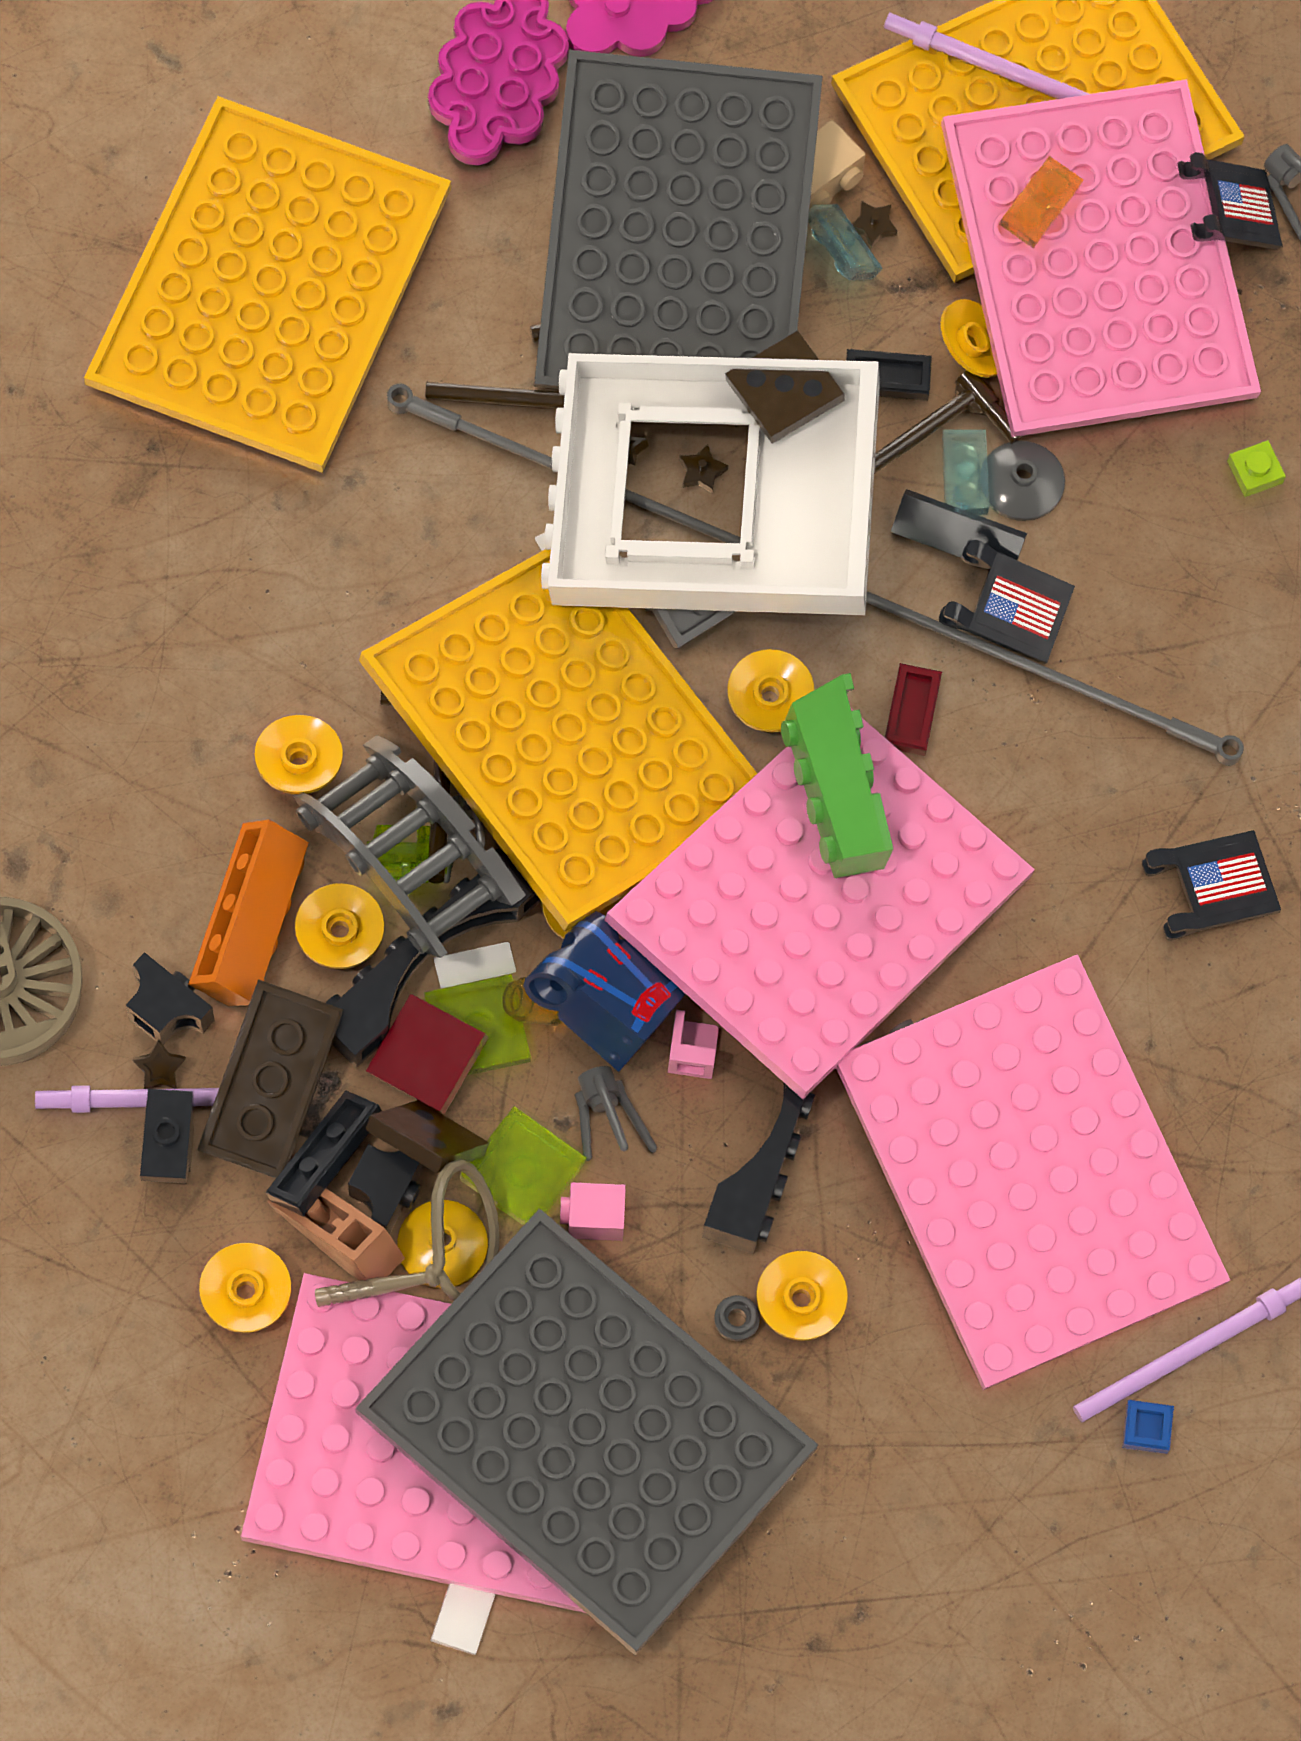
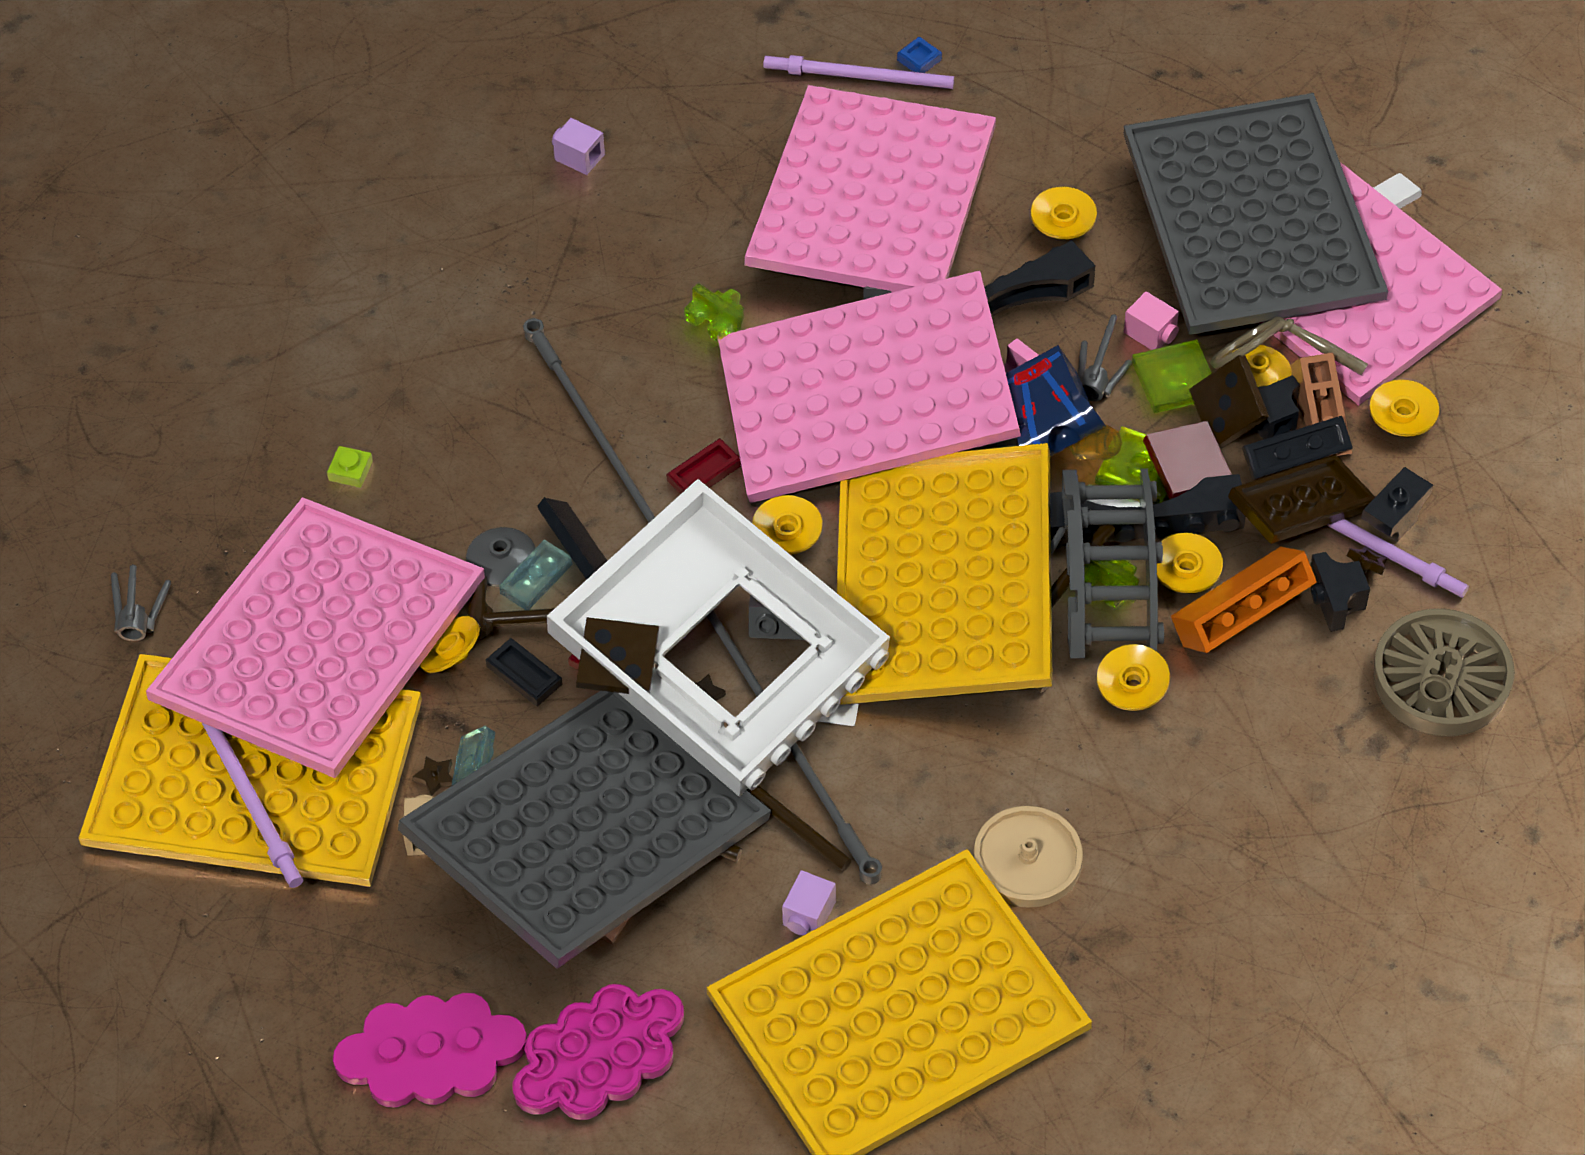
camera: 135 degrees left, 15 degrees down
dark grey plate [714,1295,760,1341] -> none
bright green wedge [781,673,894,878] -> none
black flag [938,539,1075,665] -> none
clear yellow plate [999,156,1084,249] -> none
black flag [1142,830,1281,941] -> none
black flag [1177,152,1283,250] -> none
none -> clear neon green hips [684,283,744,343]
none -> lavender brick [782,870,836,936]
none -> tan piece [974,806,1083,908]

